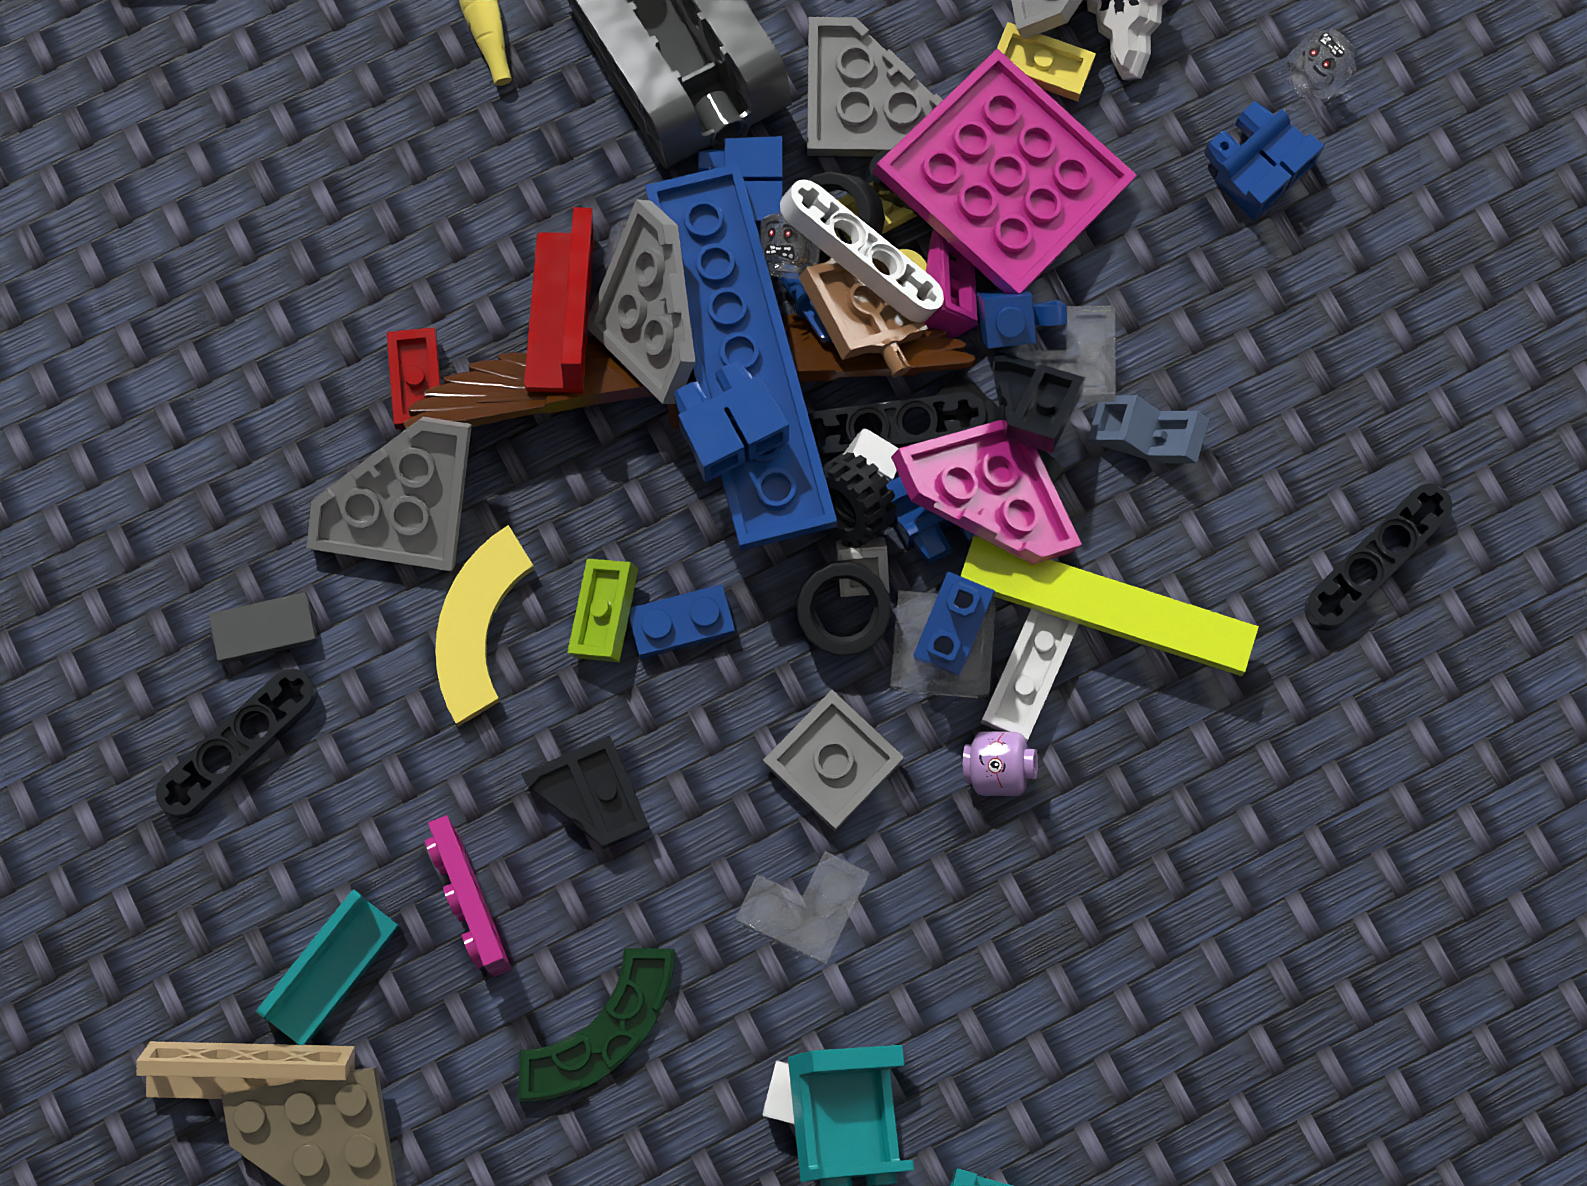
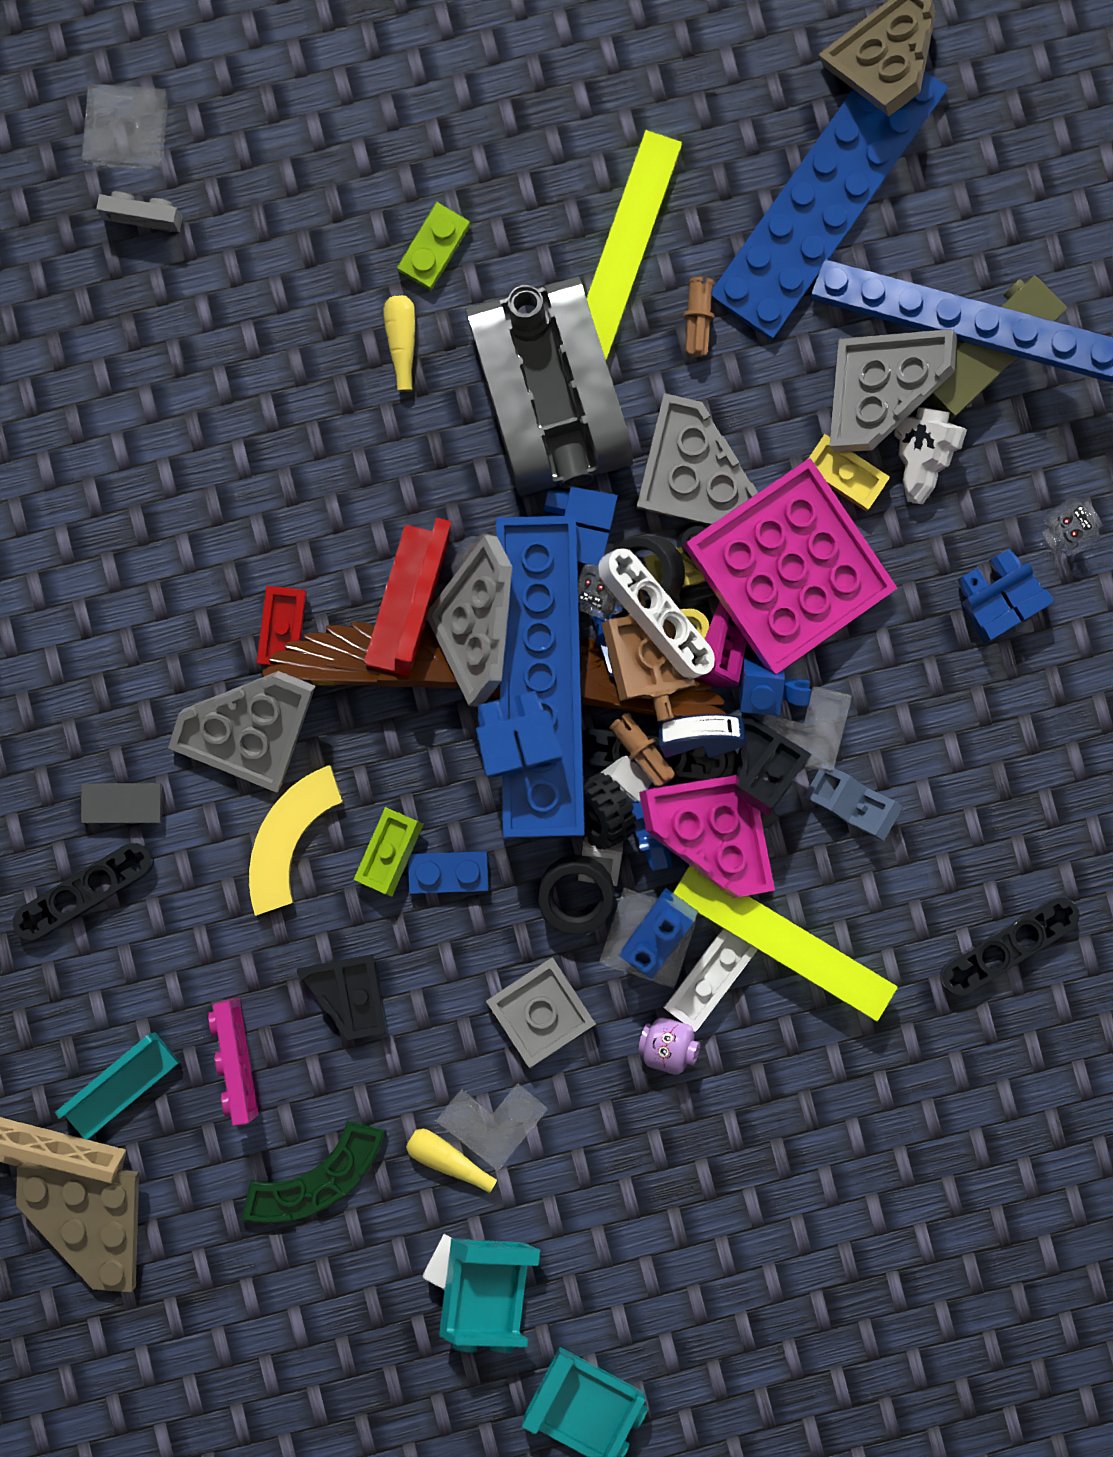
camera: 15 degrees right, 10 degrees up
none -> light yellow piece [406,1129,497,1193]
none -> medium nougat axle [609,713,675,788]
none -> slope [658,714,747,758]

